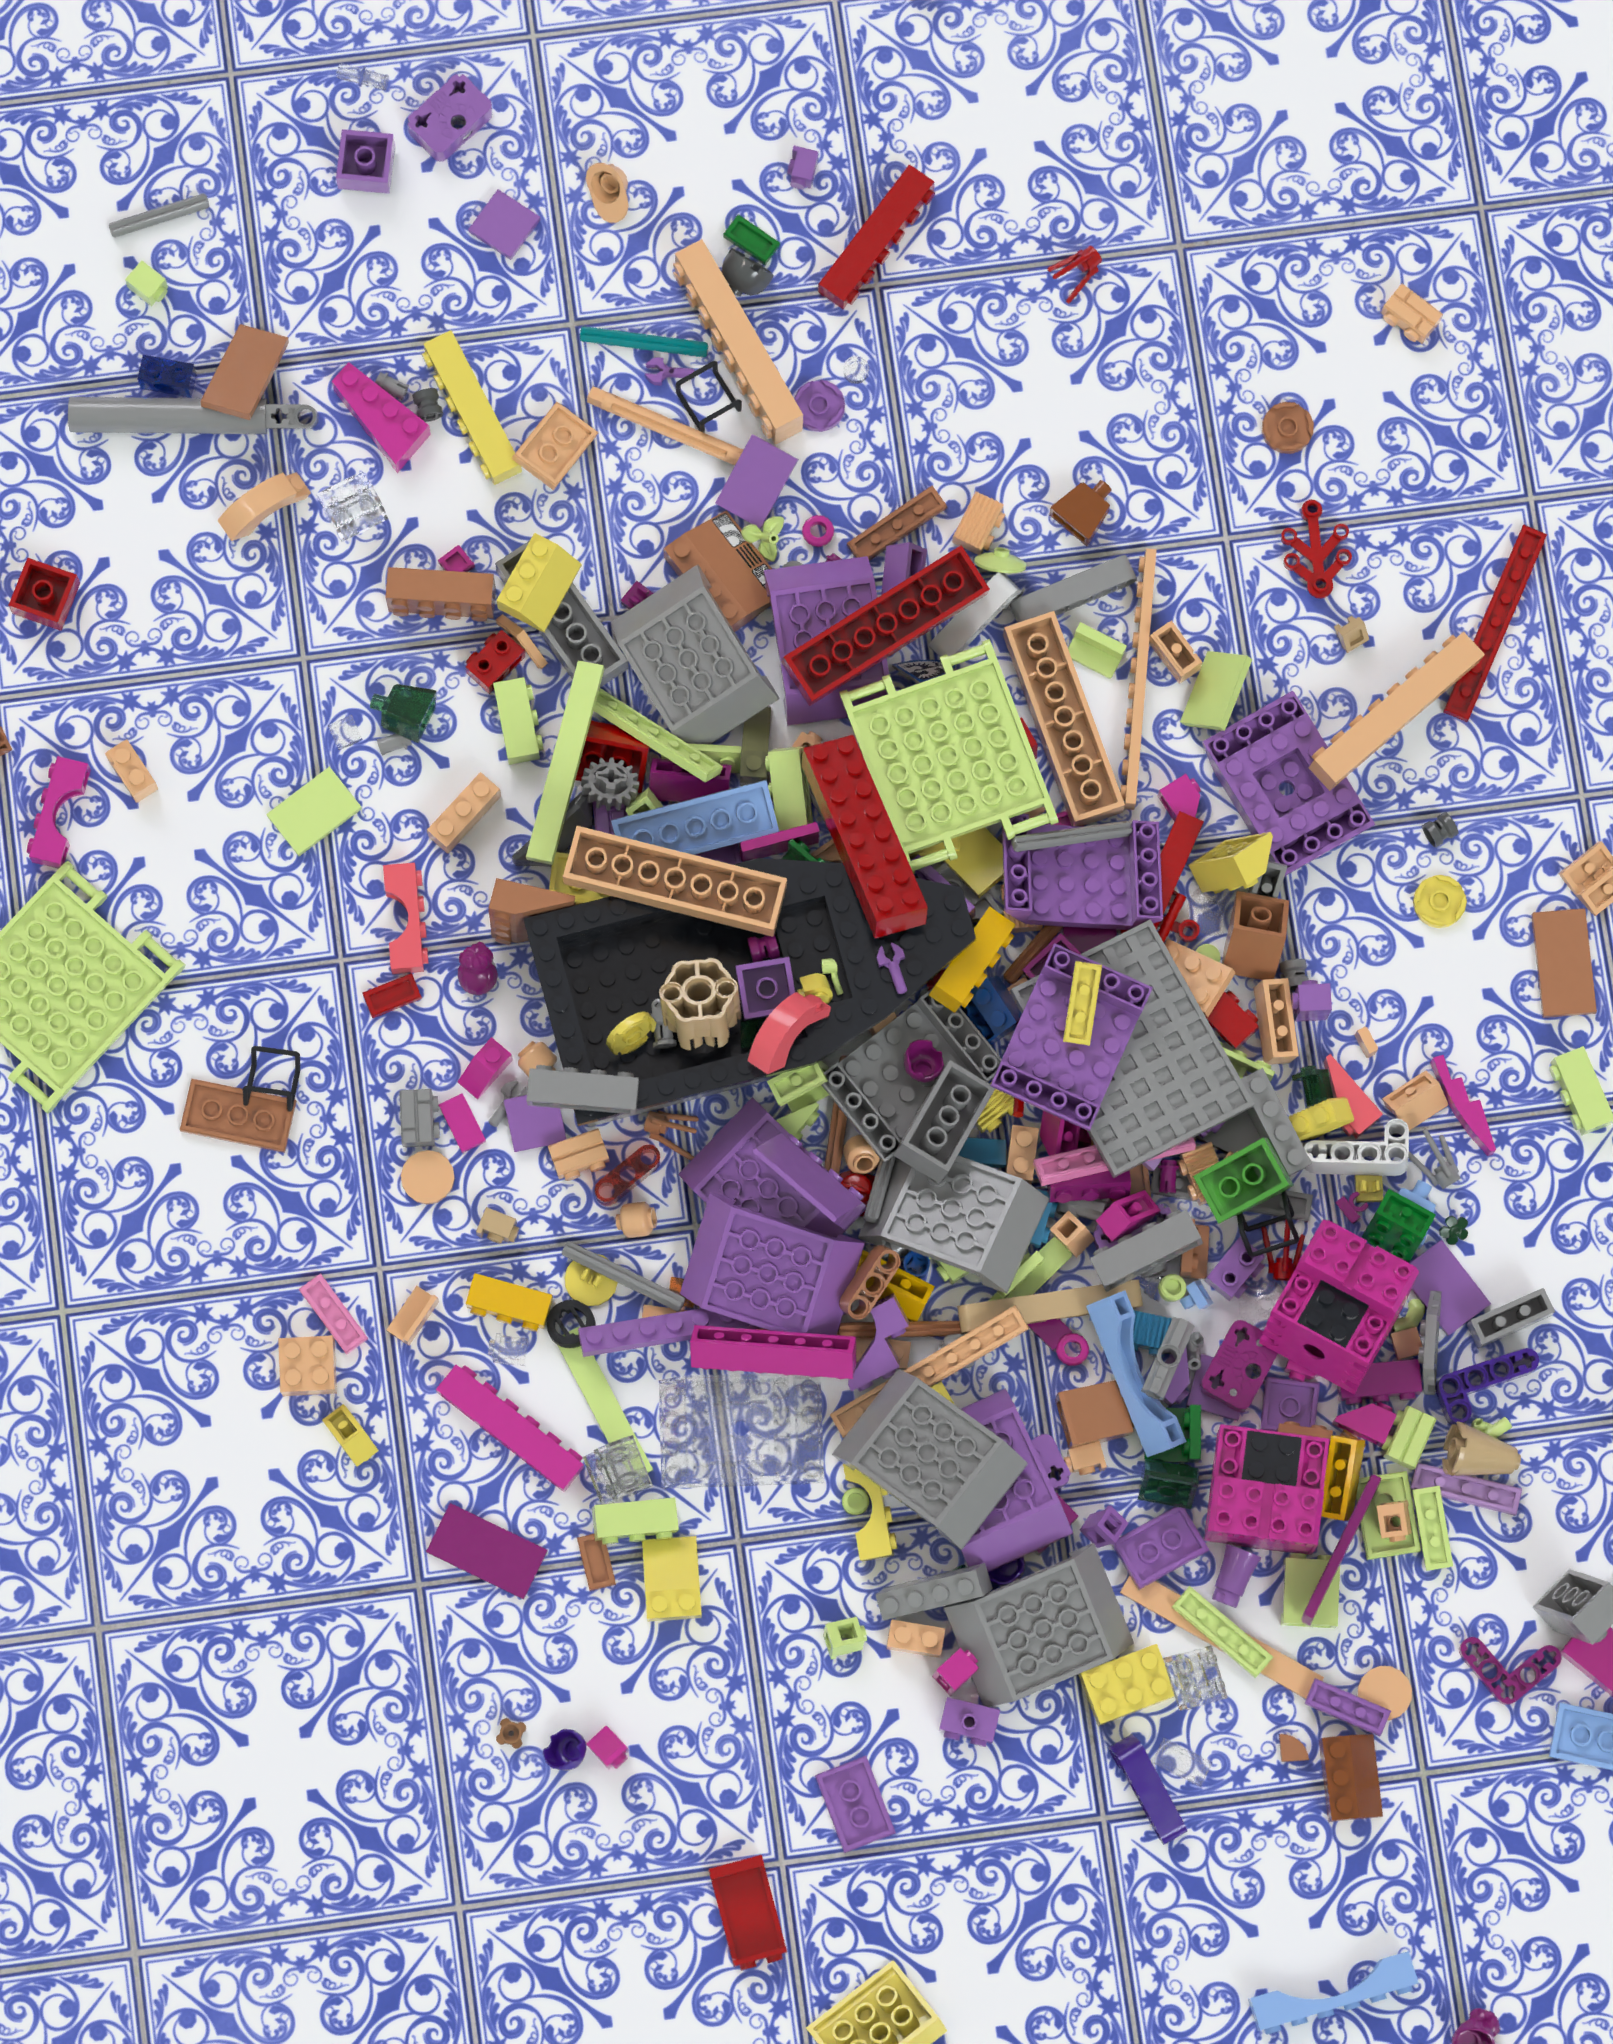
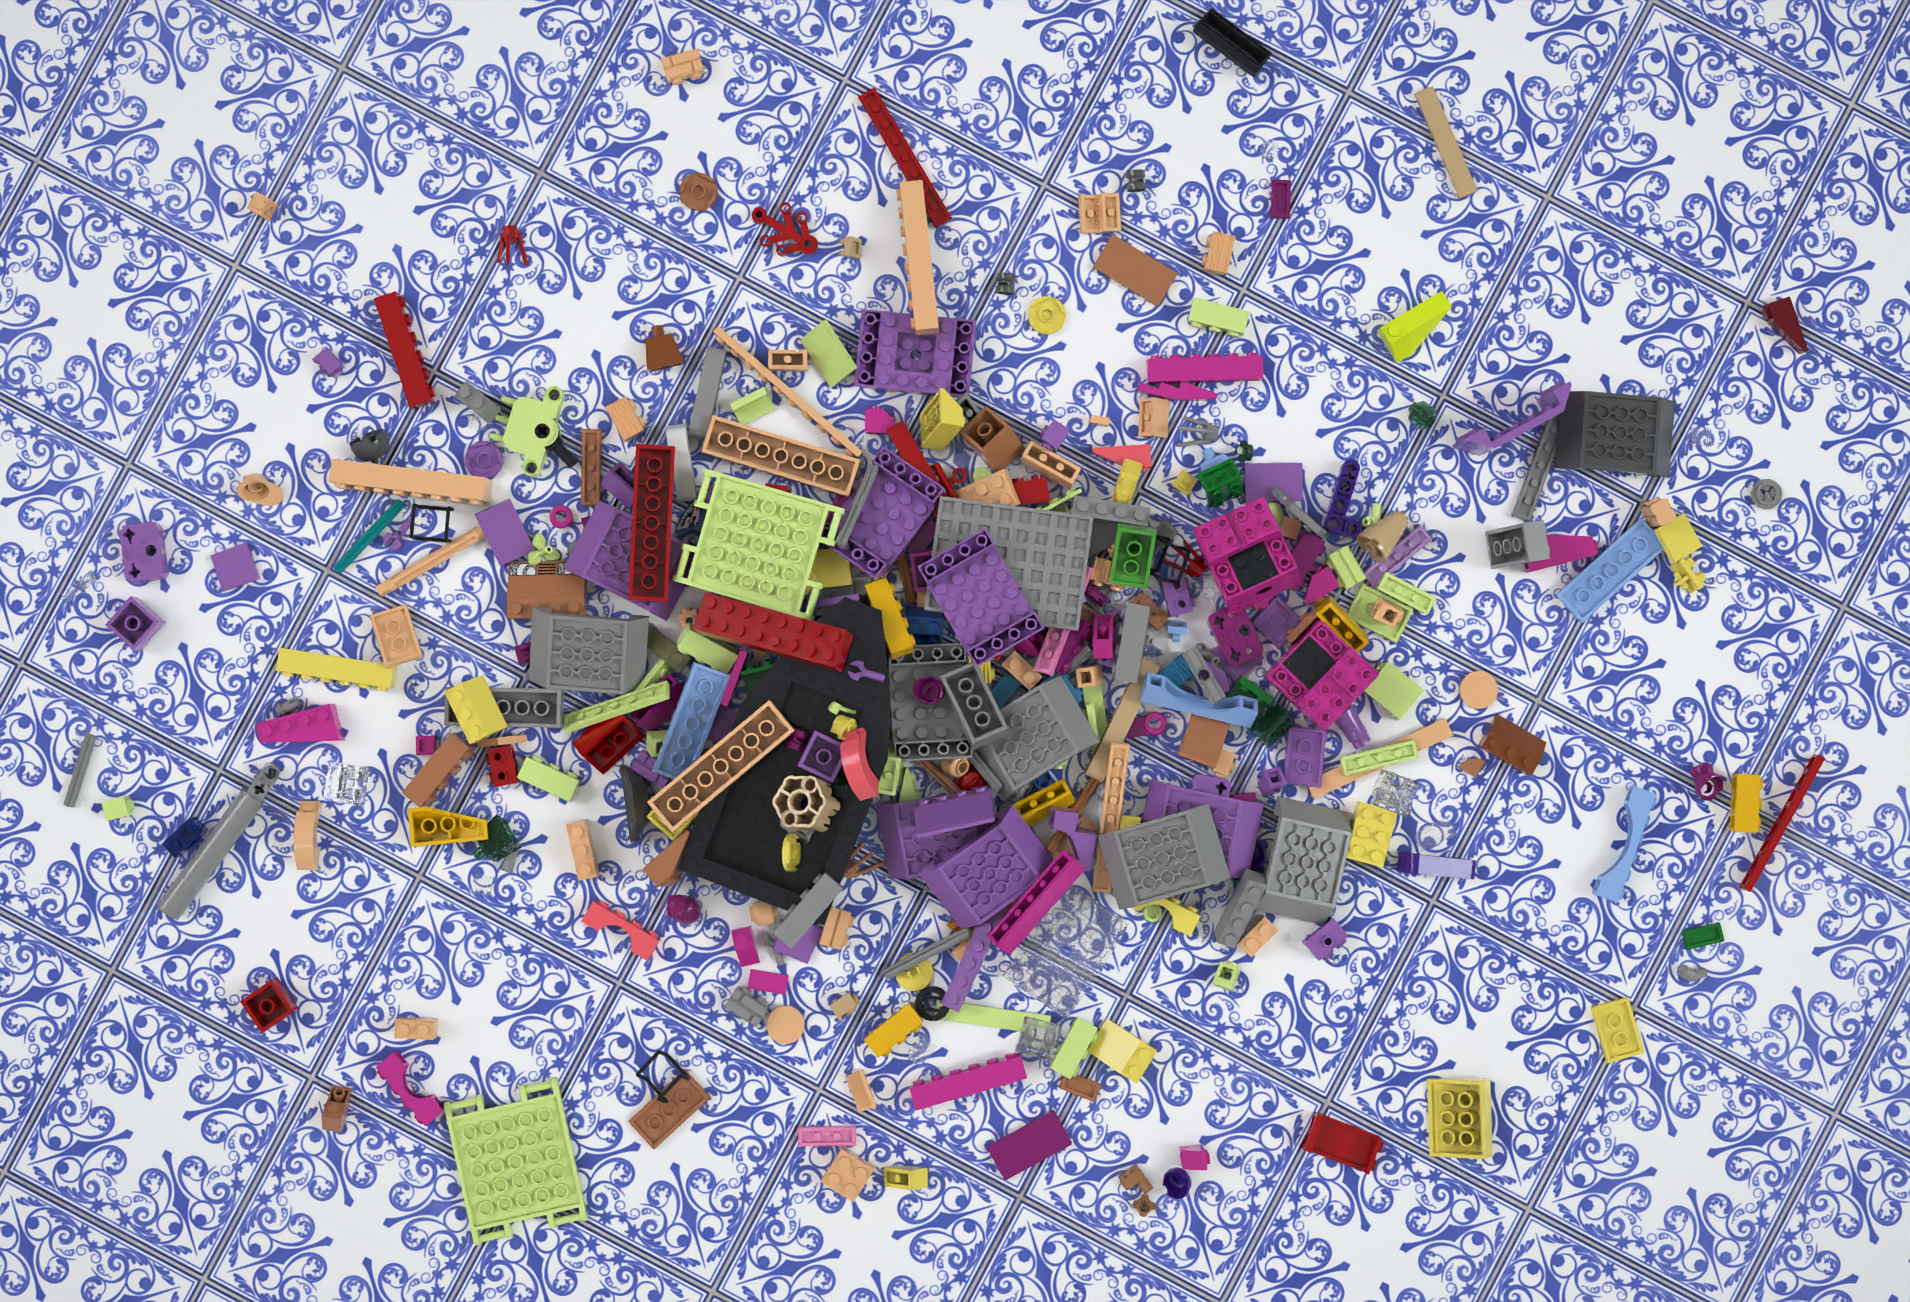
camera: 50 degrees left, 10 degrees up
nougat tile [201,324,289,420] -> none
yellowish green tile [266,767,362,856] -> none
red tile [362,973,422,1019] -> none
dark grey wheel [412,388,443,422] -> none
yellowish green tile [526,660,605,865] -> none
light grey gear [581,757,639,811] -> none
clear red beam [595,1144,661,1206] -> none
light nougat head [616,1202,657,1238] -> none
green tile [723,214,780,266] -> none
medium lavender tile [815,1756,896,1853] -> none
nougat beam [839,1245,900,1320] -> none
dark pink slope [932,1648,979,1697] -> none
yellowish green dish [974,547,1027,573] -> none
light yellow tile [1063,961,1102,1046] -> none
yellowish green tile [1158,1274,1186,1302] -> none
light grey wheel [1279,959,1309,991] -> none
clear green bracket [1292,1065,1333,1107] -> none
magenta tile [1301,1474,1382,1626] -> none
white beam [1304,1119,1409,1176] -> none
medium lavender tile [1304,1678,1391,1737] -> none
magenta tile [1335,1192,1369,1224] -> none
magenta beam [1459,1637,1562,1705] -> none
light grey brick [1467,1287,1555,1349] -> none
none -> yellow wedge [408,807,489,847]
none -> light grey brick [455,381,501,423]
none -> yellowish green piece [489,386,578,478]
none -> medium nougat piece [1118,1164,1153,1194]
none -> dark pink brick [1146,352,1263,384]

